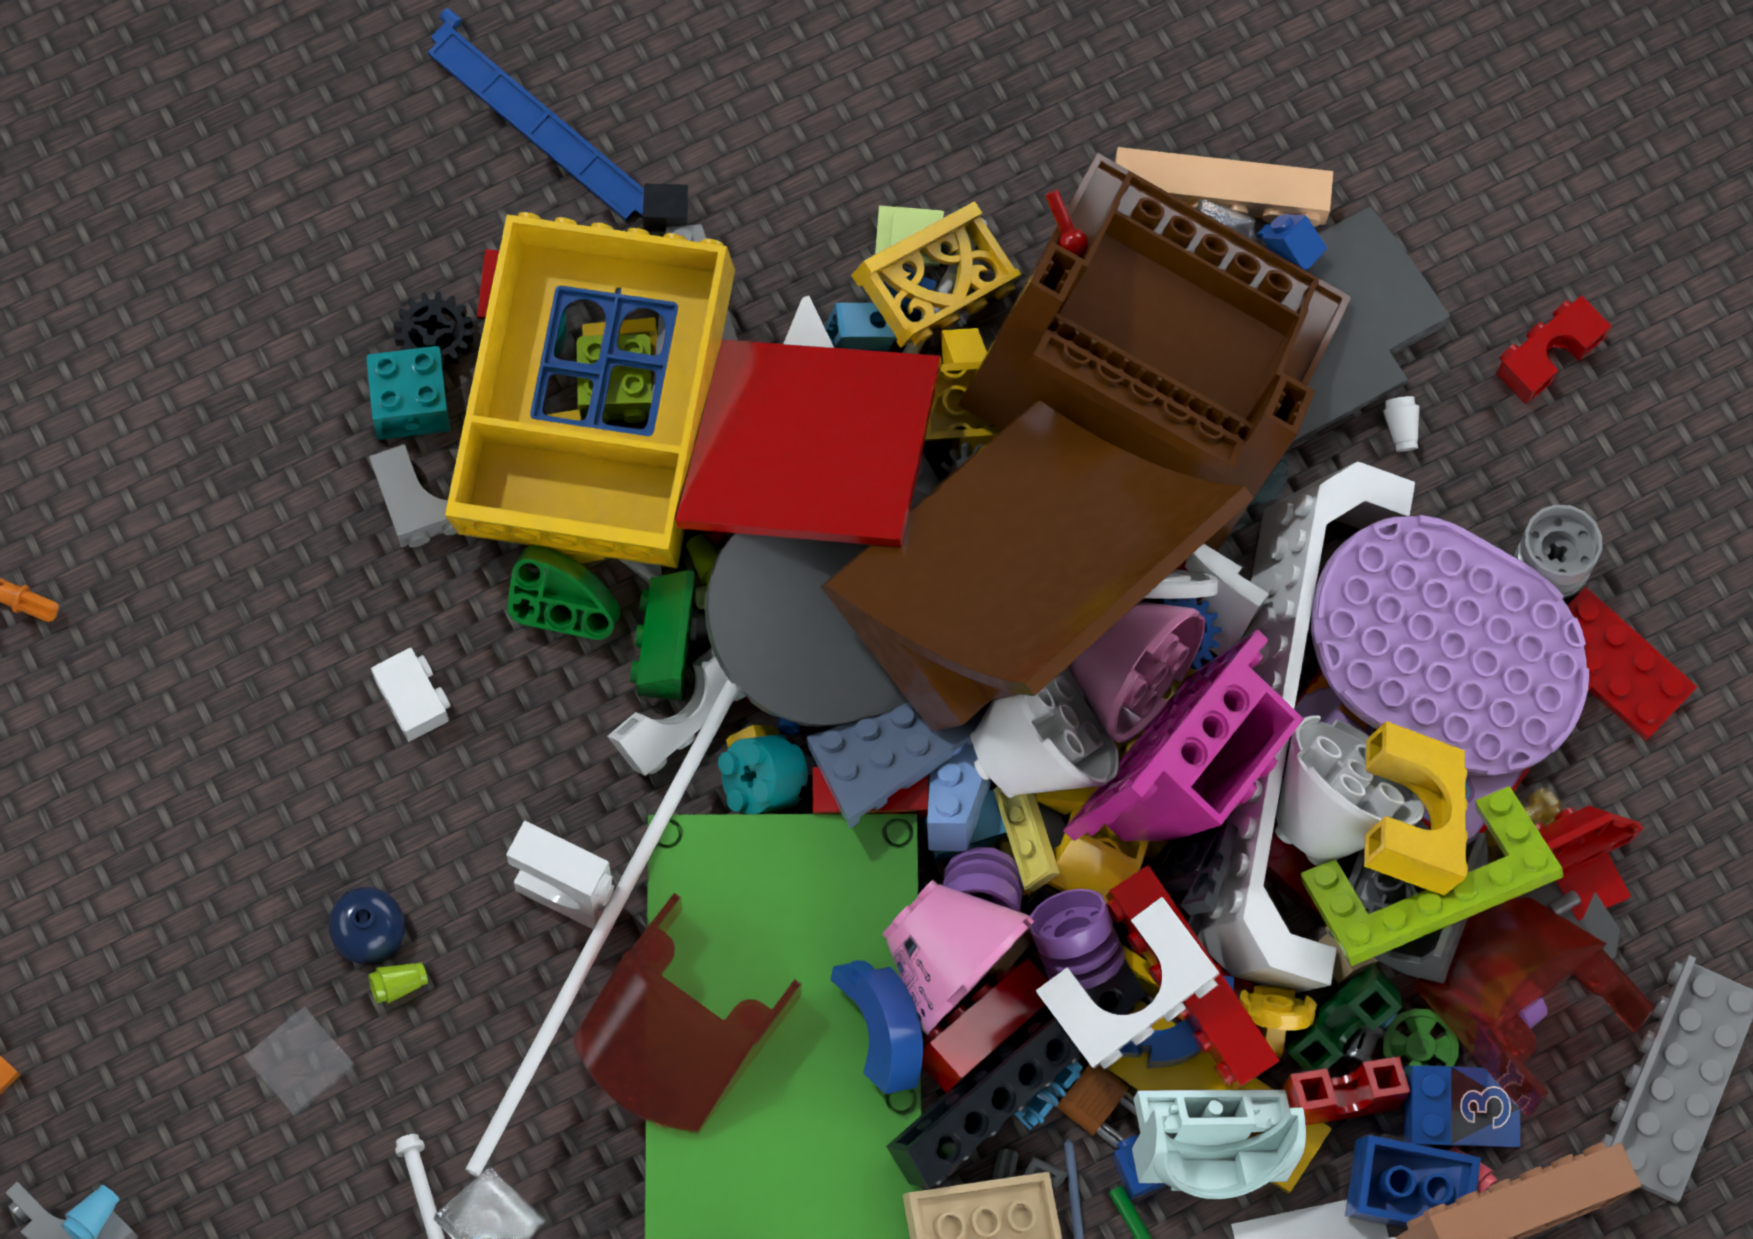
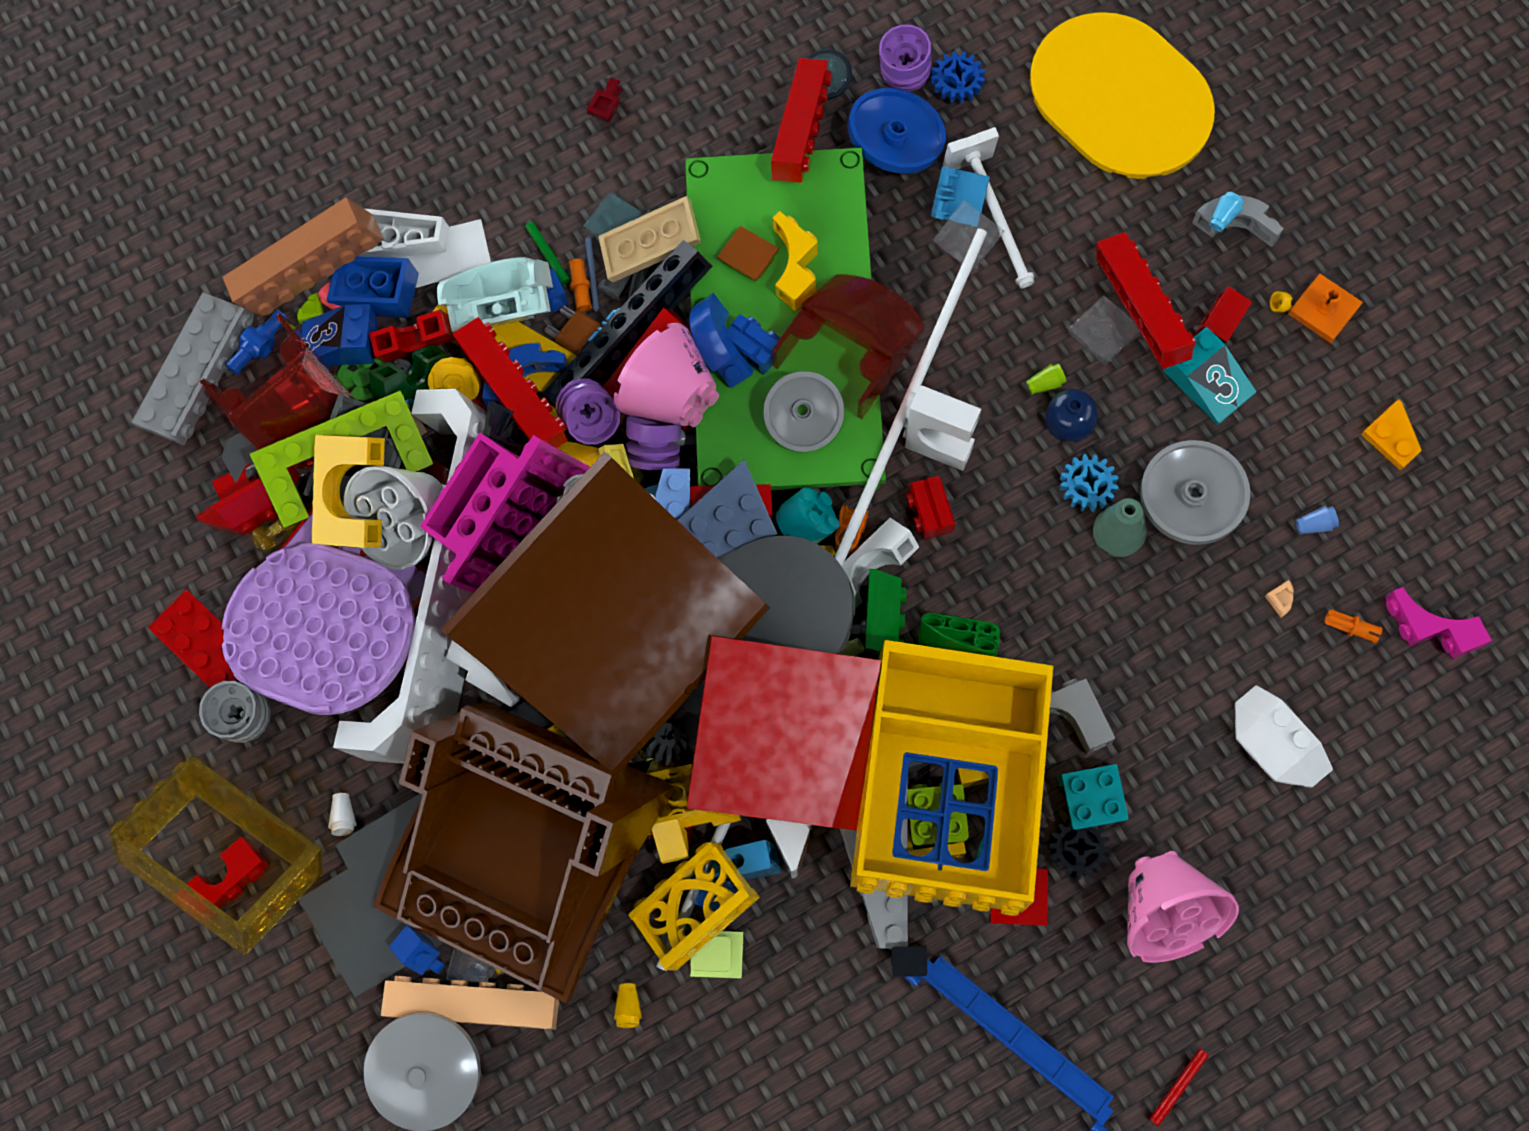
camera: 170 degrees left, 0 degrees up
white brick [371,647,451,742] -> none
white arch [1036,897,1220,1069] -> none
red bar [1044,189,1088,256] -> none
none -> clear yellow door [109,756,323,956]
none -> blue pin [225,309,288,375]
none -> lime tile [297,293,324,324]
none -> light grey dish [364,1012,481,1131]
none -> orange pin [568,259,592,312]
none -> yellow cone [614,983,642,1028]
none -> dark orange piece [717,226,779,282]
none -> blue brick [727,314,783,375]
none -> light grey dish [763,371,844,452]
none -> yellow arch [772,211,818,311]
none -> orange piece [834,504,869,558]
none -> red brick [905,476,956,540]
none -> dark azure gear [1060,454,1118,512]
none -> sand green cone [1093,498,1147,557]
none -> red brick [1096,232,1195,369]
none -> bright pink cone [1127,851,1239,963]
none -> light grey dish [1140,440,1250,545]
none -> red bar [1149,1048,1209,1127]
none -> teal slope [1163,327,1257,425]
none -> red hinge [1194,286,1252,344]
none -> white wedge [1235,685,1333,788]
none -> light nougat tile [1265,580,1294,618]
none -> yellow hinge [1270,291,1293,312]
none -> medium blue cone [1295,506,1339,535]

